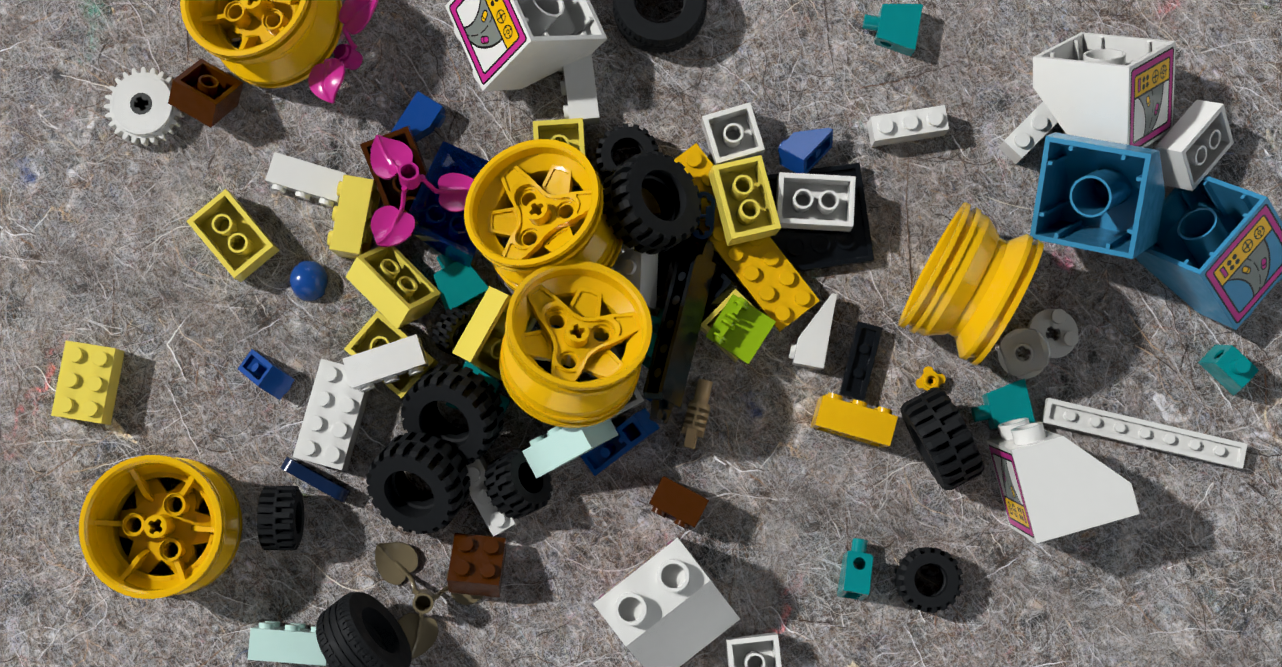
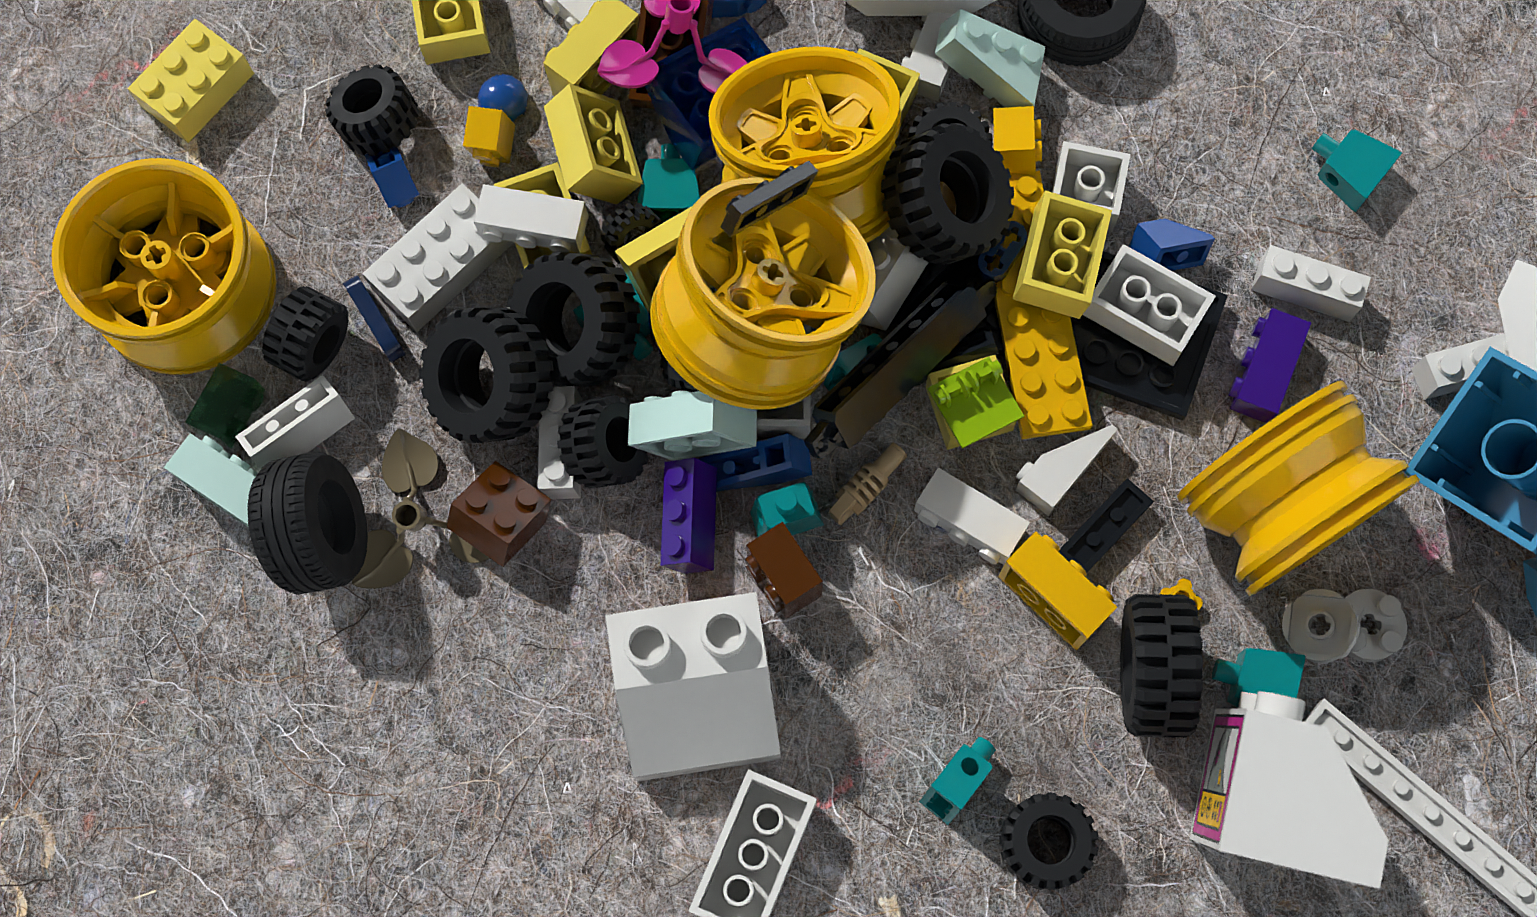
camera: 30 degrees right, 10 degrees down
none -> clear green brick [185,363,265,449]
none -> white brick [235,375,355,470]
none -> black tyre [325,64,419,156]
none -> yellow brick [463,106,515,167]
none -> dark purple brick [660,458,717,574]
none -> plate [721,161,818,238]
none -> teal torso [750,482,824,537]
none -> white brick [914,467,1030,565]
none -> light aqua wedge [935,9,1045,107]
none -> yellow brick [993,106,1042,175]
none -> dark purple brick [1228,308,1311,424]

